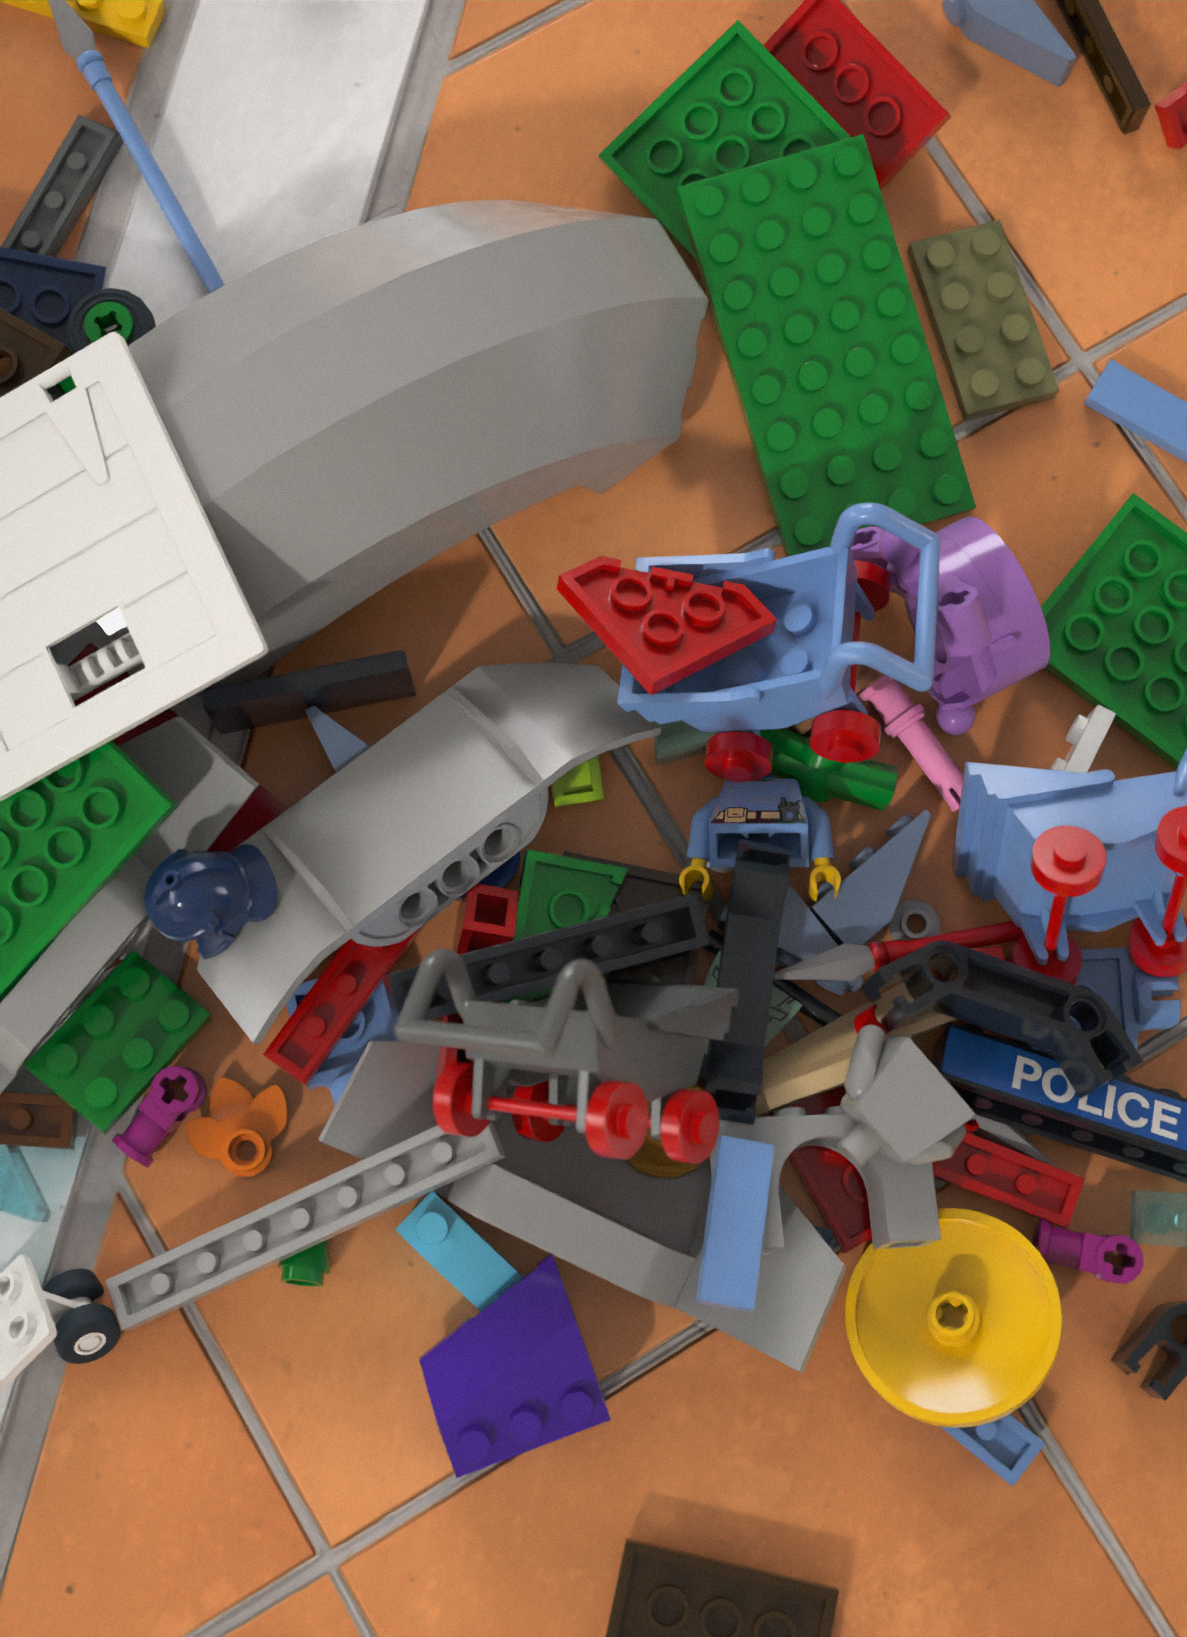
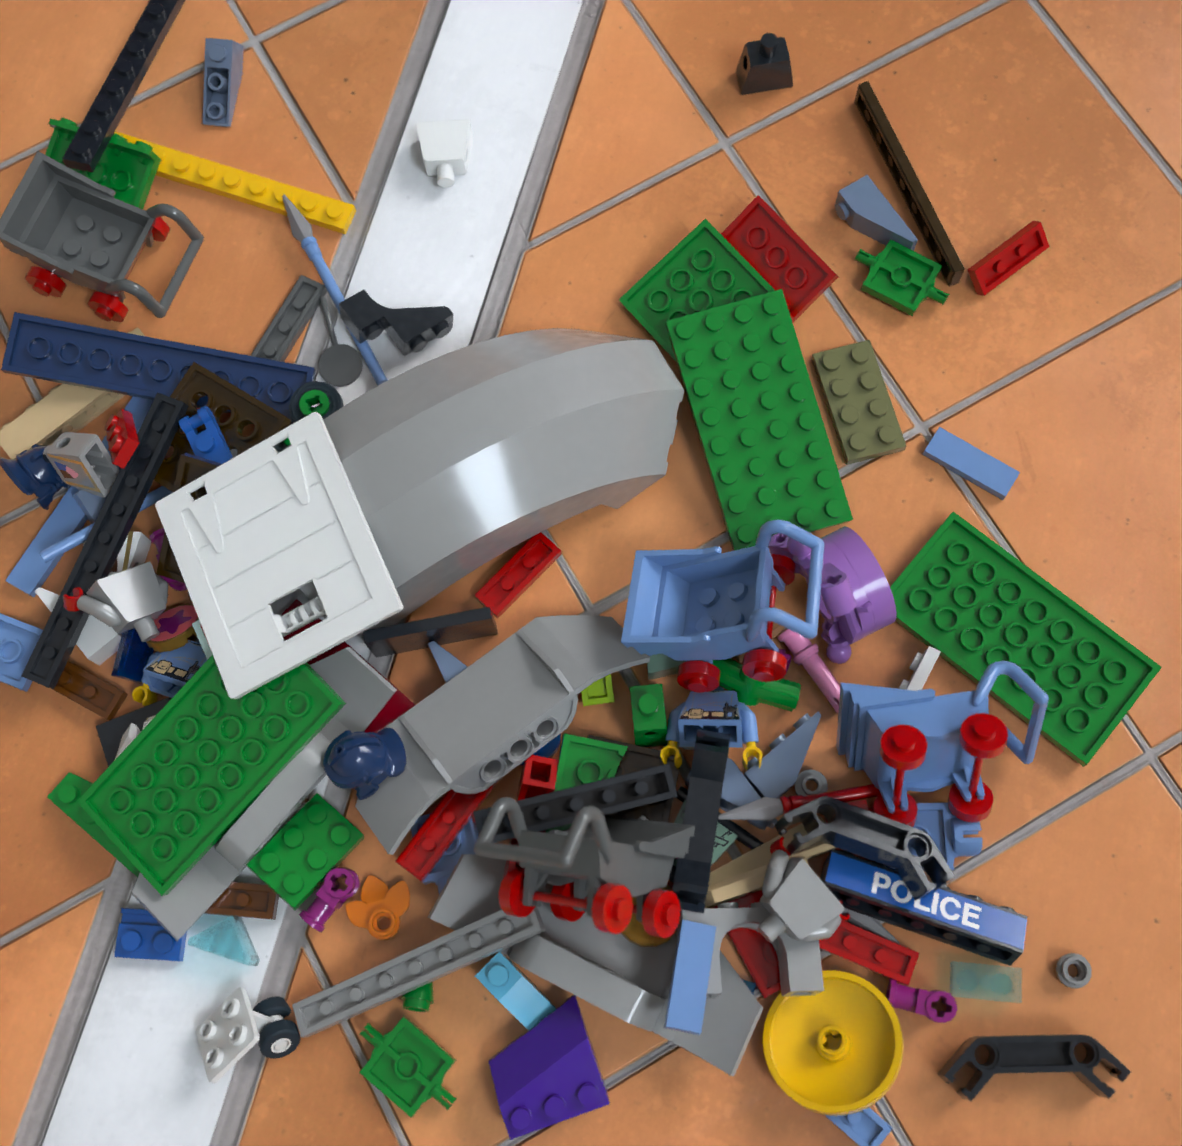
camera: 10 degrees right, 5 degrees down
red plate [556,556,777,695] -> none
none -> dark grey piece [319,296,363,387]
none -> black arch [339,289,454,356]
none -> green plate [359,1016,457,1118]
none -> red plate [474,532,562,619]
none -> green torso [630,684,667,747]
none -> green plate [855,239,949,317]

